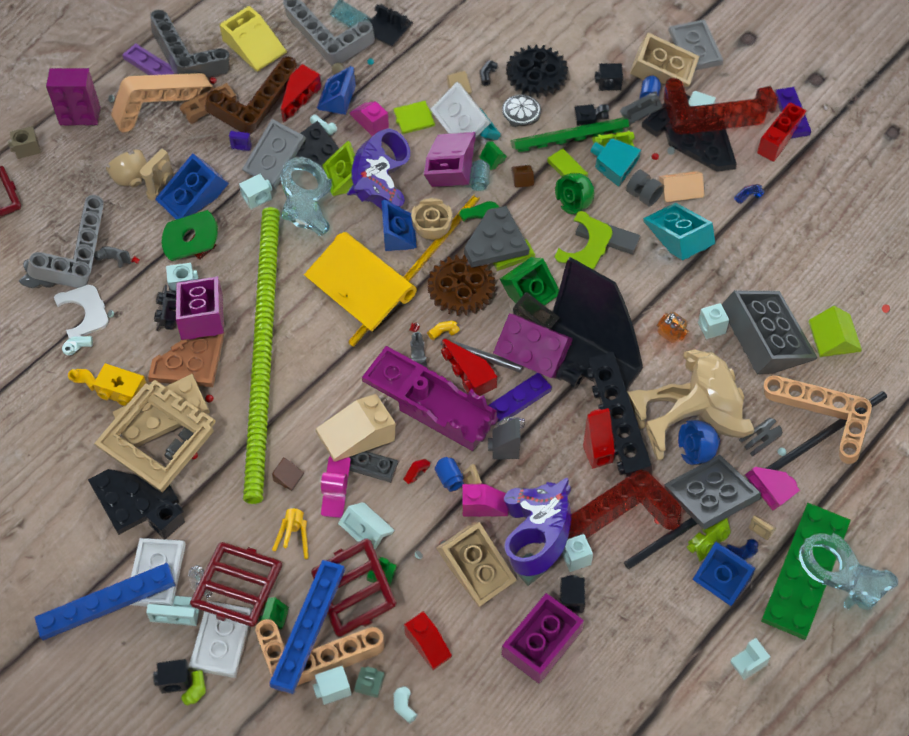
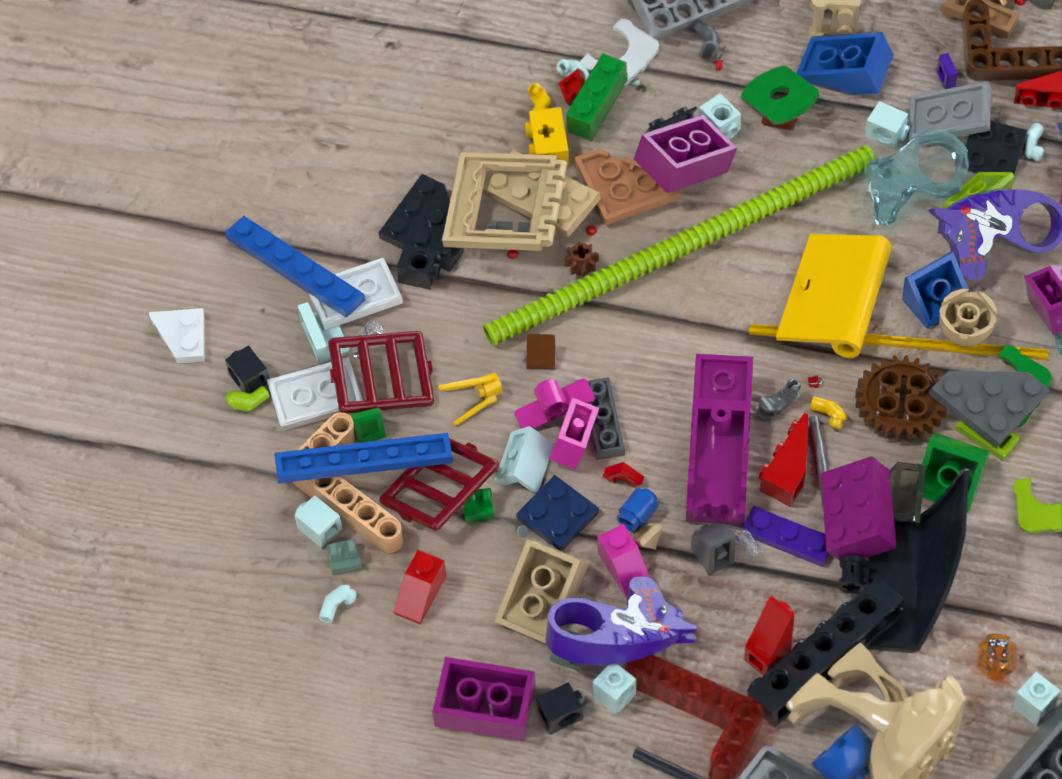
camera: 65 degrees right, 0 degrees up
tan slope [316,394,396,462] -> none
none -> white wing [149,308,205,364]
none -> dark blue plate [516,475,599,551]
none -> dark pink slope [549,397,599,470]
none -> red tile [558,68,585,106]
none -> copper gear [564,241,599,277]
none -> green brick [566,53,628,142]

